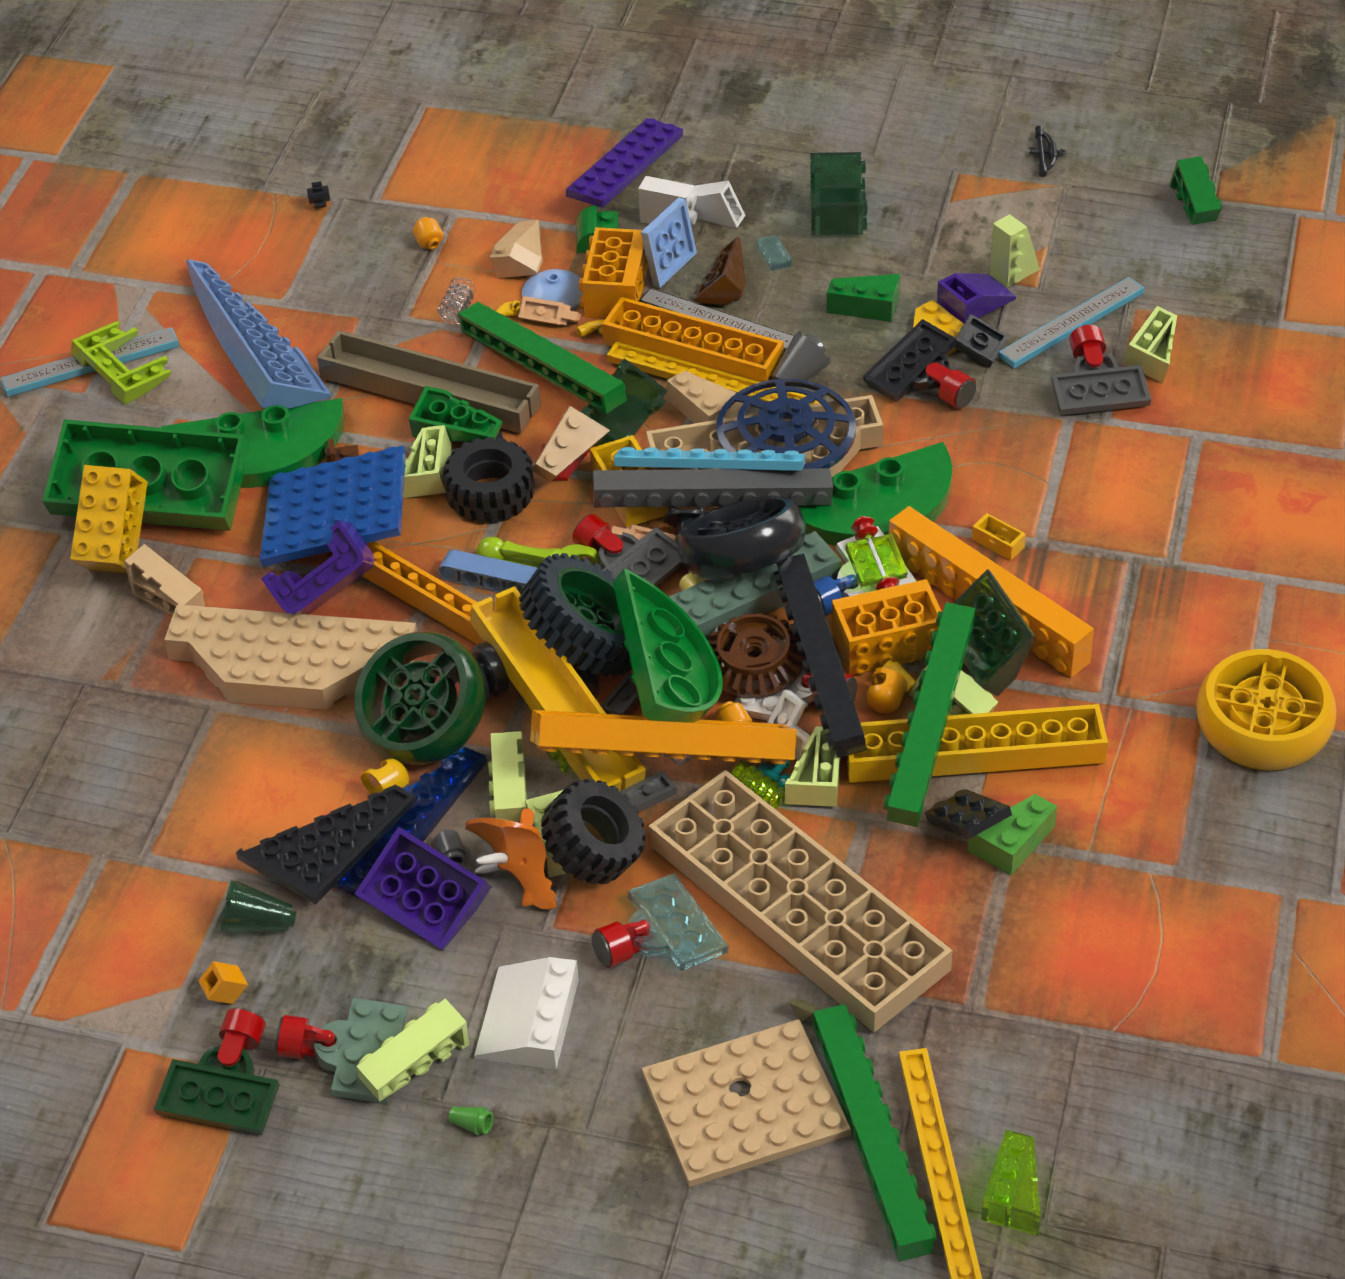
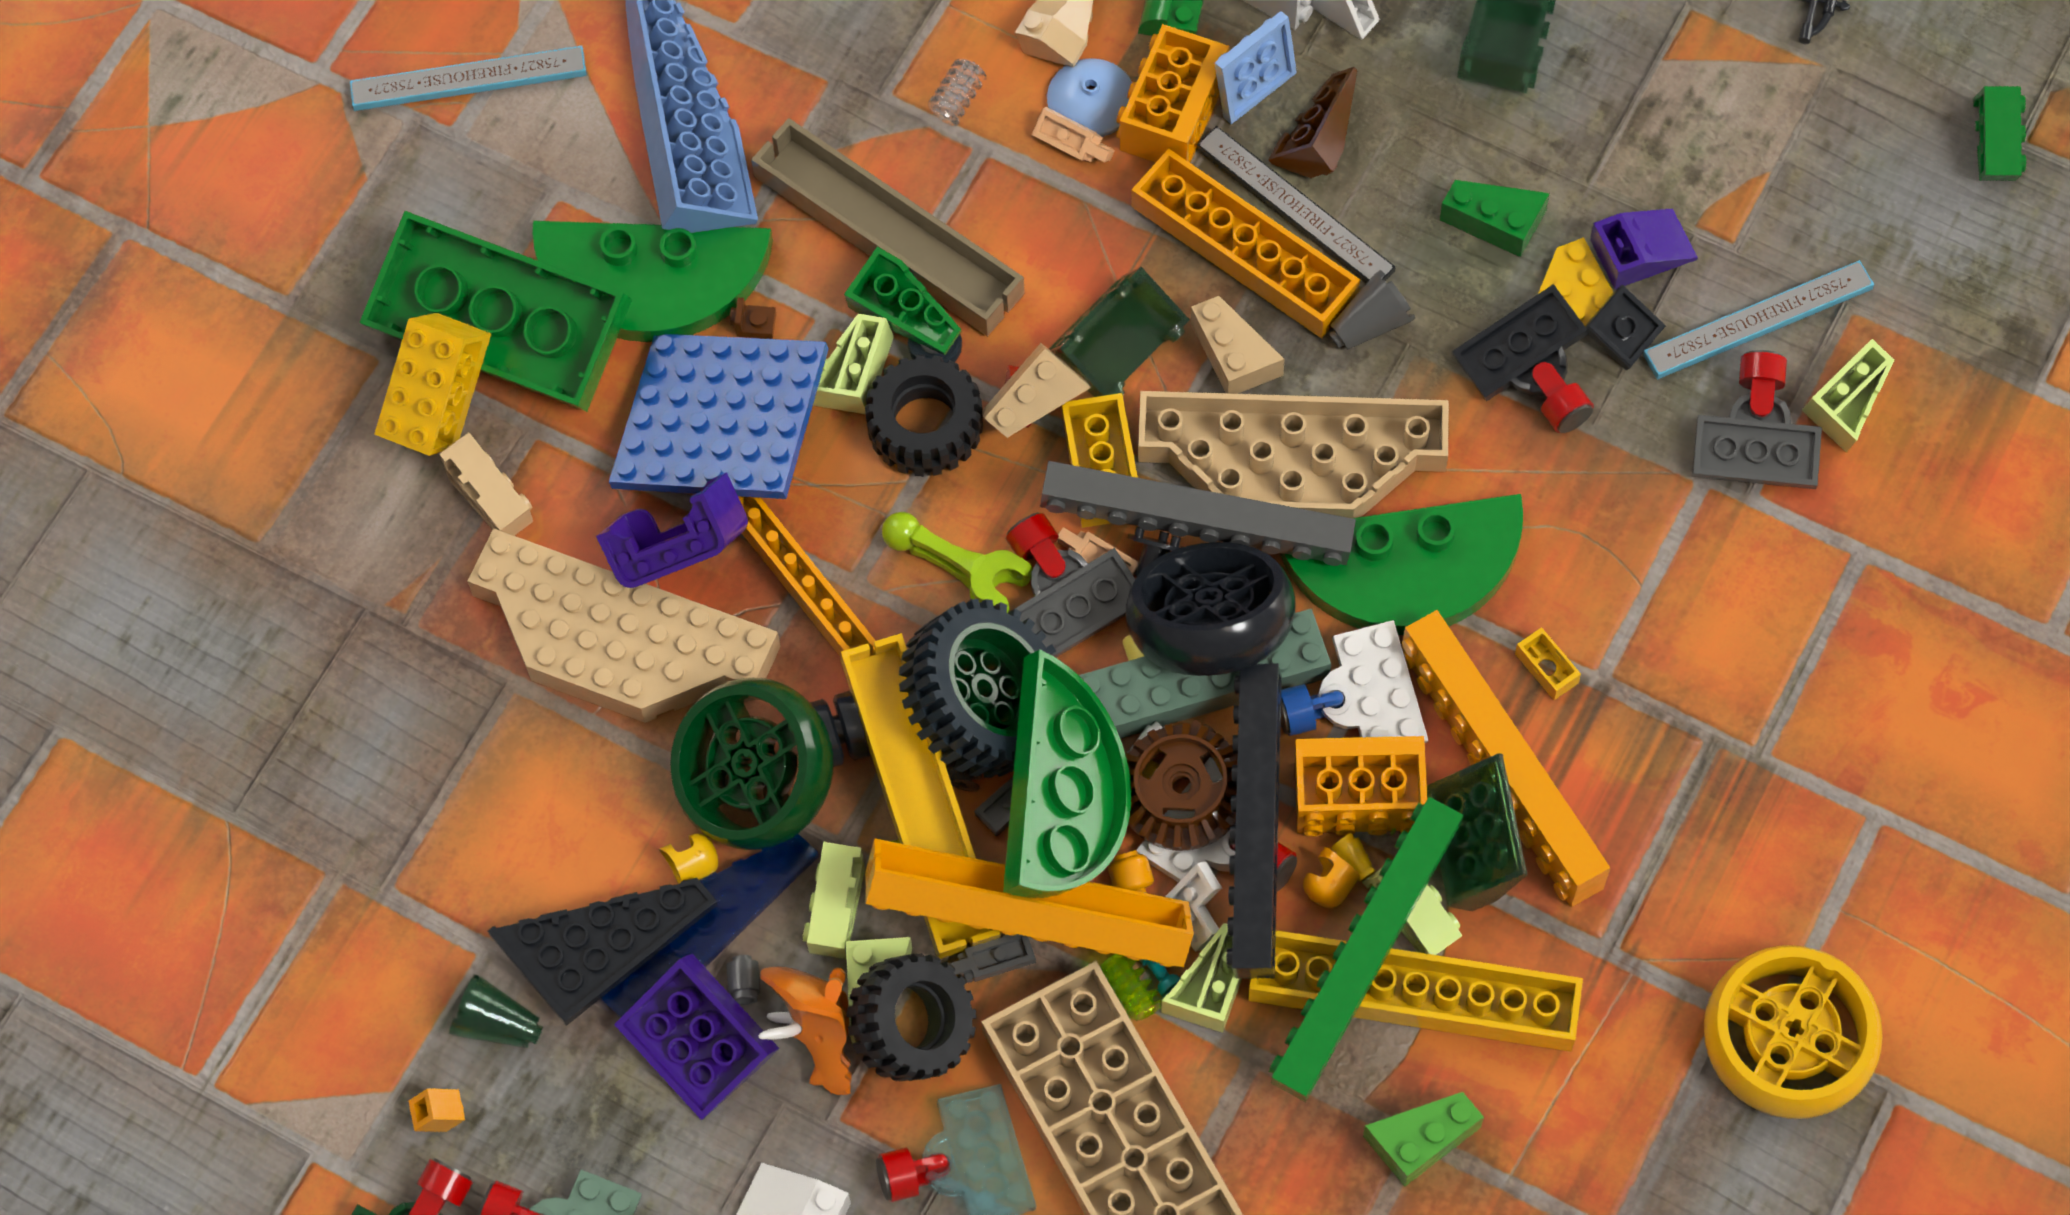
camera: 15 degrees right, 20 degrees up
lime wedge [71,321,171,405] -> none
medium blue beam [438,550,537,593] -> none
green brick [458,302,627,414] -> none
yellow arm [496,300,521,317] -> none
yellow arm [576,319,604,338] -> none
yellow plate [607,341,819,405] -> none
medium azure plate [614,447,805,471] -> none
dark blue dish [716,379,856,469] -> none
clear light blue tile [757,235,792,271] -> none
clear neon green plate [845,516,908,590] -> none
black plate [925,789,1012,838] -> none
yellowish green wedge [990,214,1040,288] -> none

